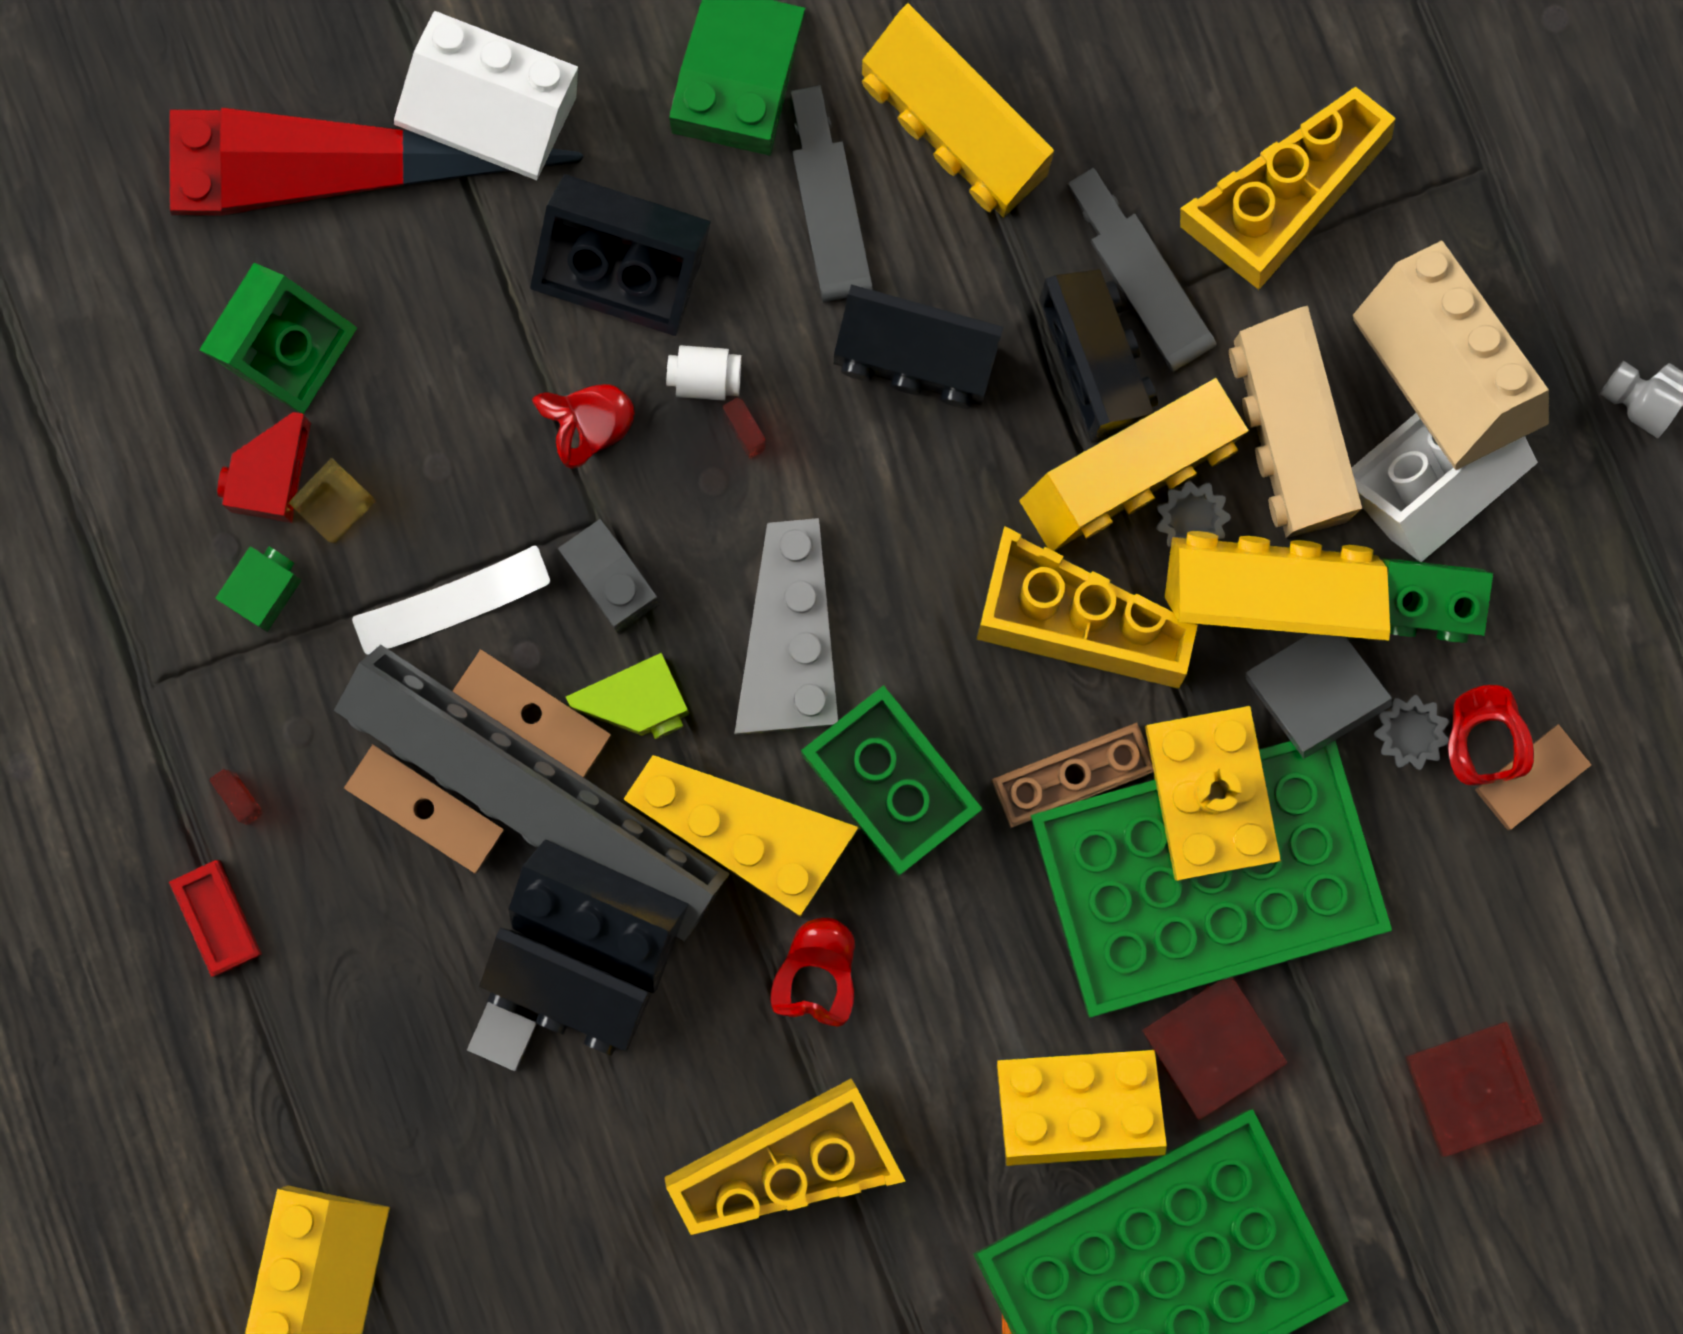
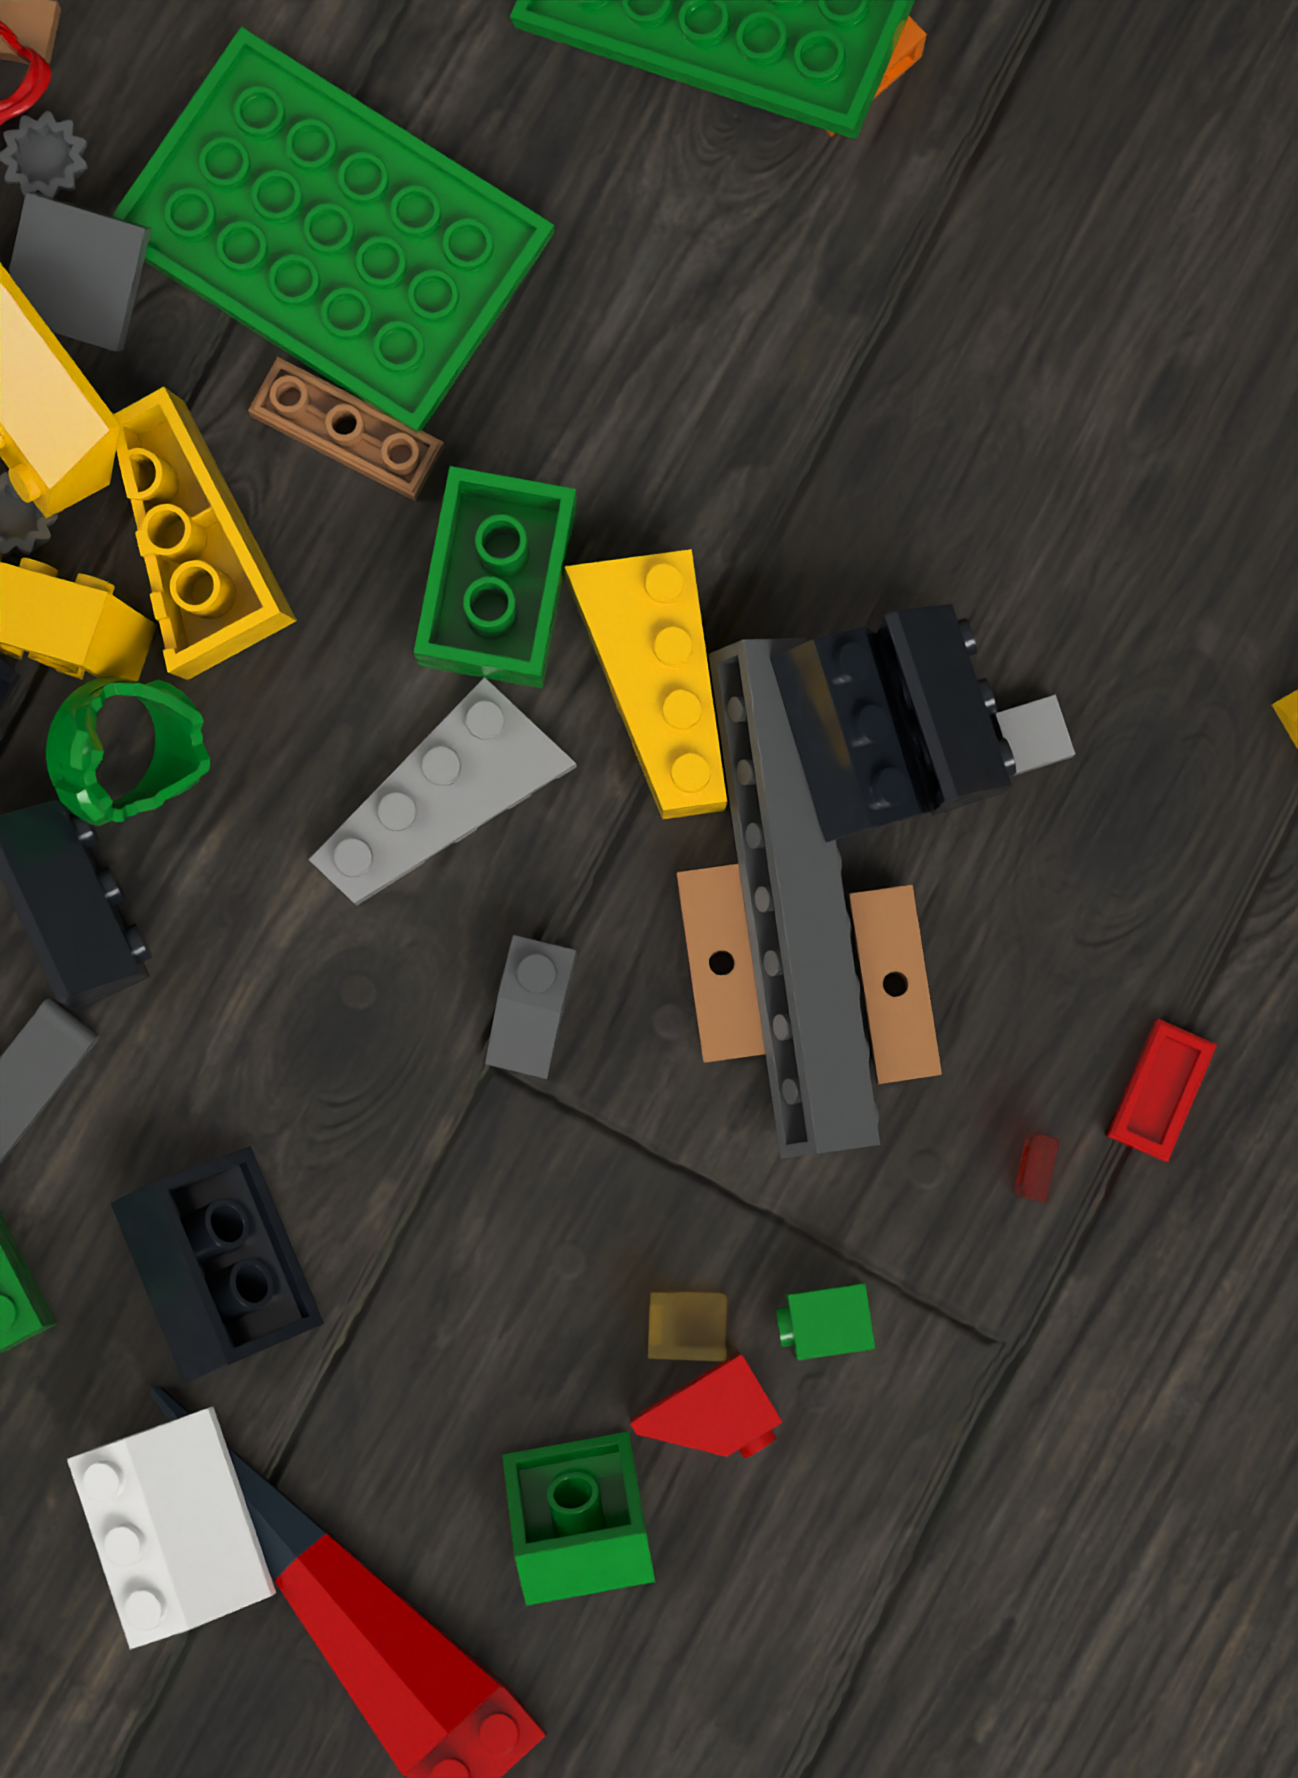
camera: 130 degrees left, 0 degrees up
white sticker [352,546,550,655] -> none
red piece [532,384,635,469] -> none
lime slope [566,653,689,739] -> none
yellow wedge [665,1078,905,1235] -> none
white brick [666,345,742,401] -> none
clear red tile [722,397,766,459] -> none
red piece [770,917,855,1027] -> none
yellow plate [997,1050,1167,1166] -> none
clear red plate [1141,977,1287,1120] -> none
yellow plate [1145,706,1281,881] -> none
none -> green piece [46,676,210,826]

